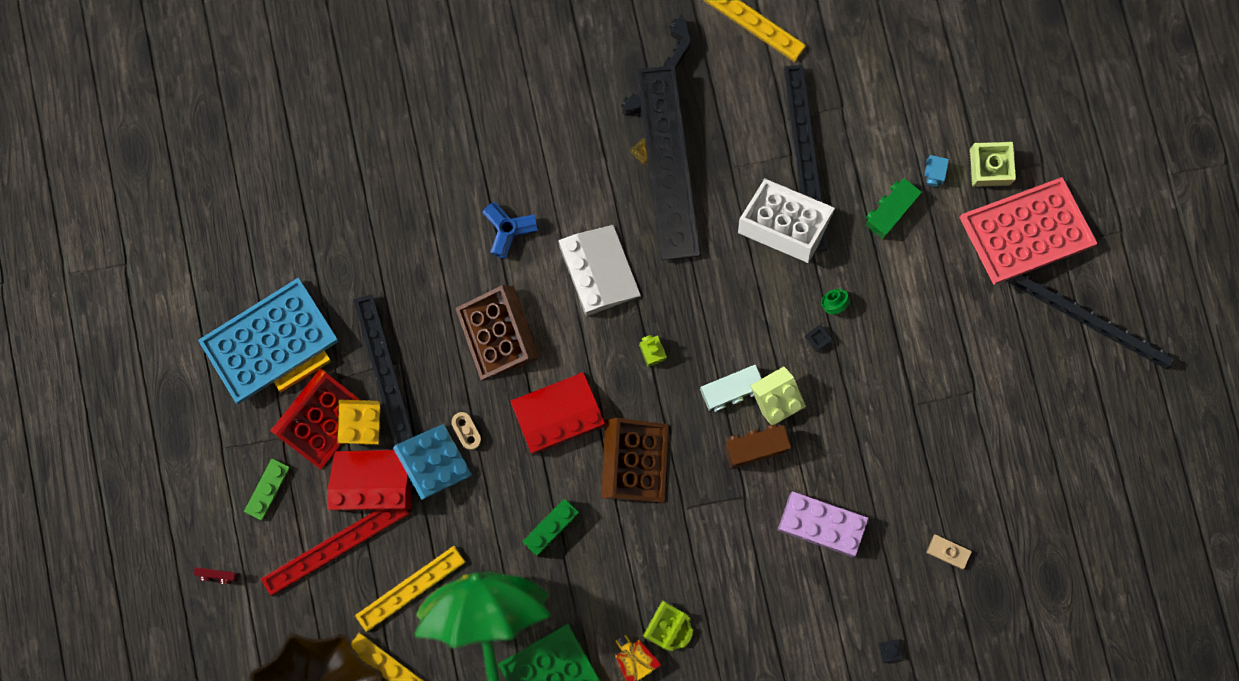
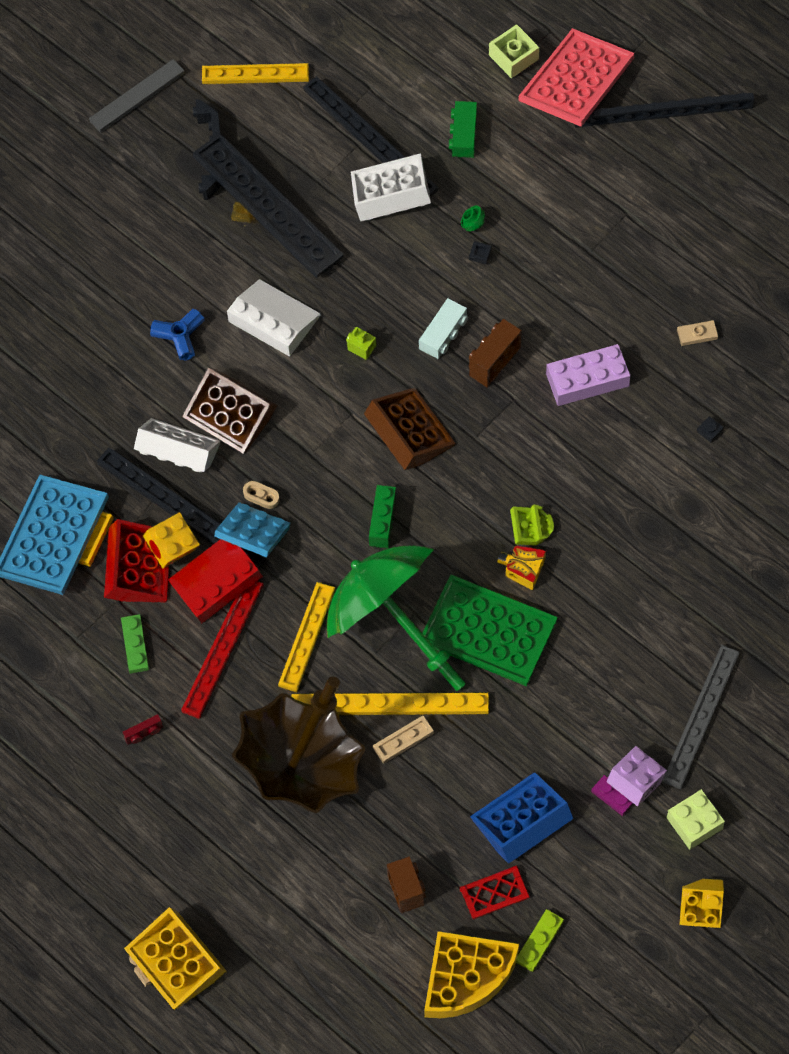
camera: 30 degrees left, 15 degrees down
red slope [510,372,605,455] -> none
yellowish green brick [750,367,806,425] -> none
dark azure brick [924,155,949,187] -> none
none -> white slope [134,418,221,472]

